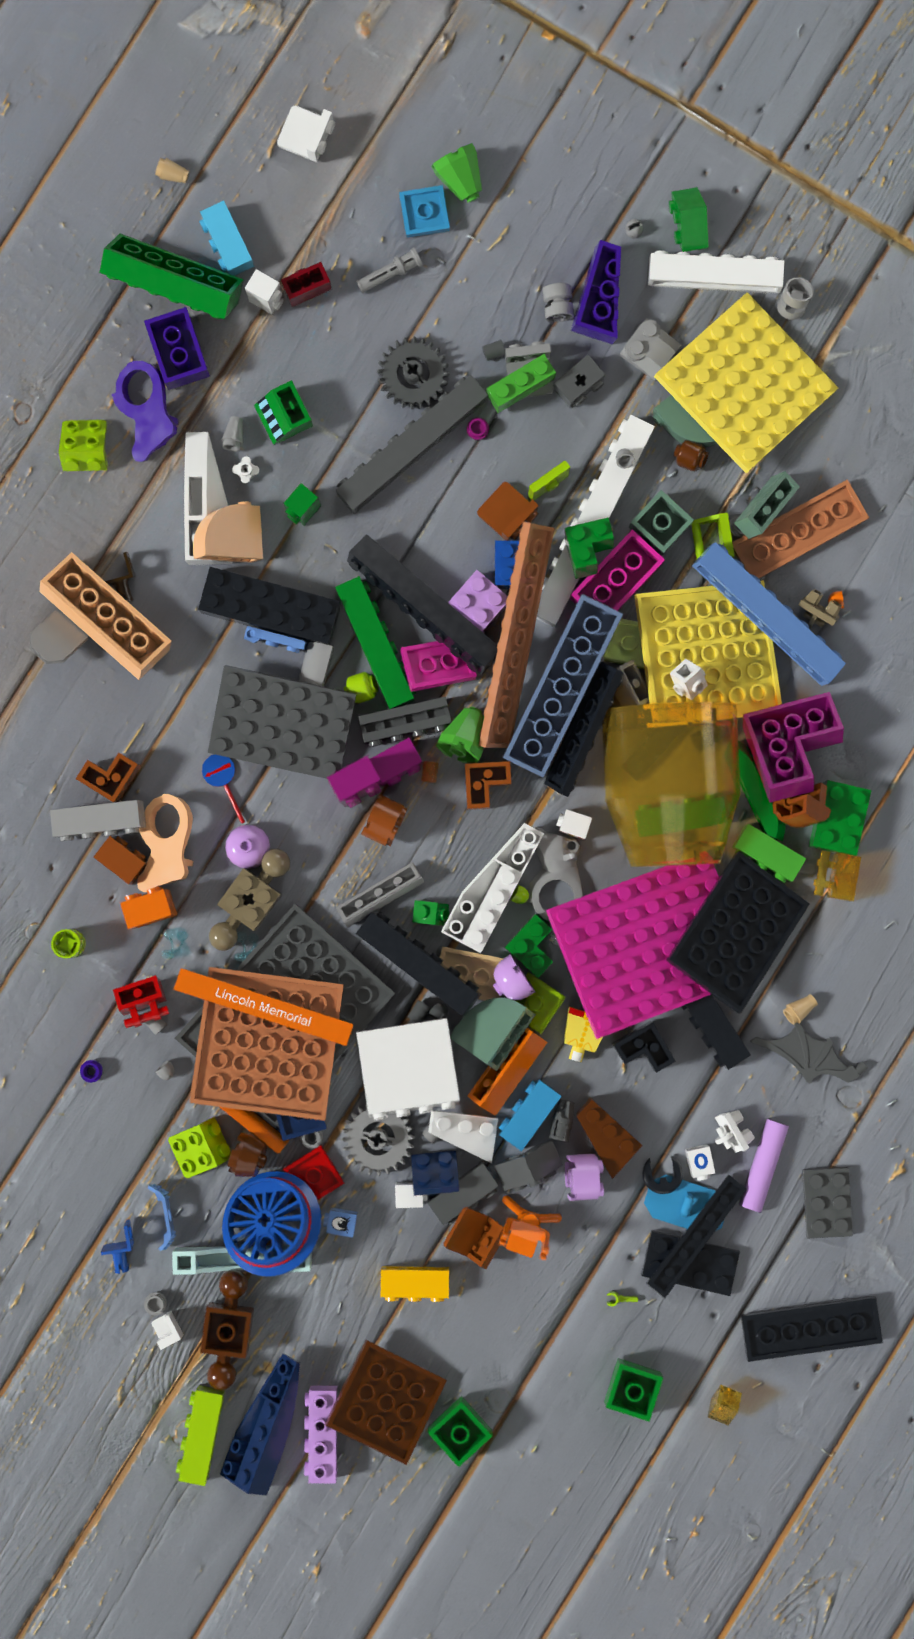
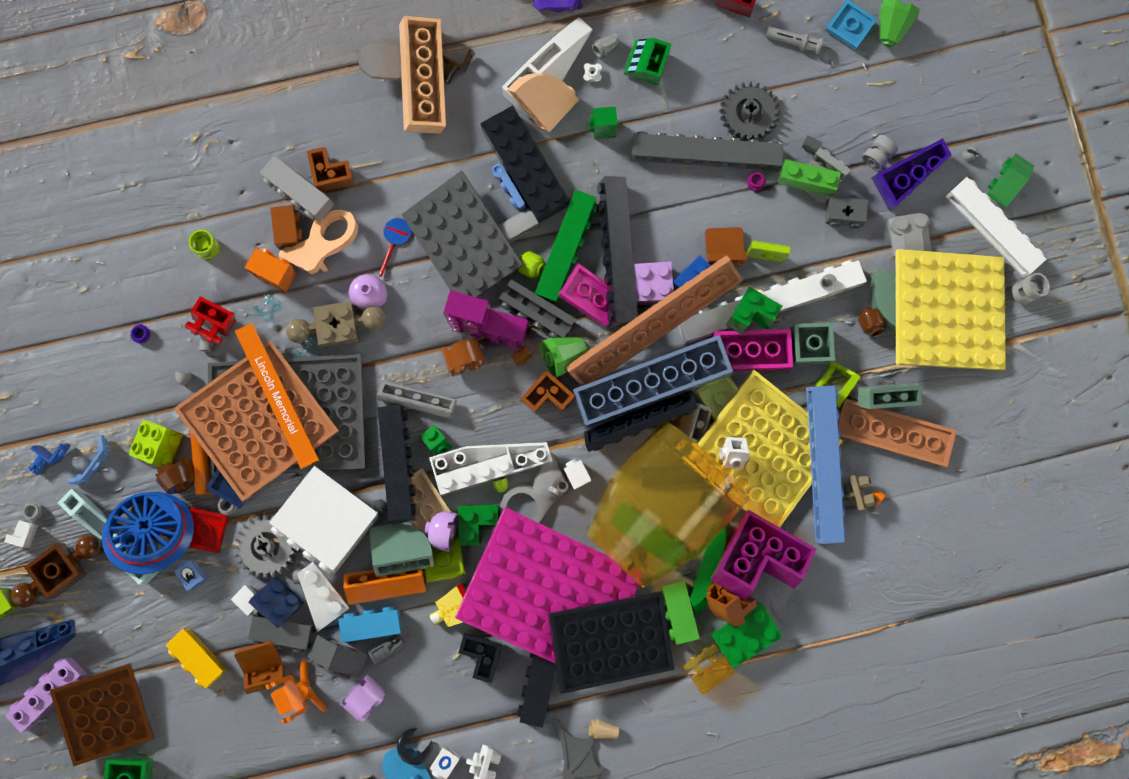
camera: 45 degrees right, 5 degrees down
dark grey hinge [408,1000,431,1023] -> none
reddish brown wedge [576,1097,643,1179] -> none

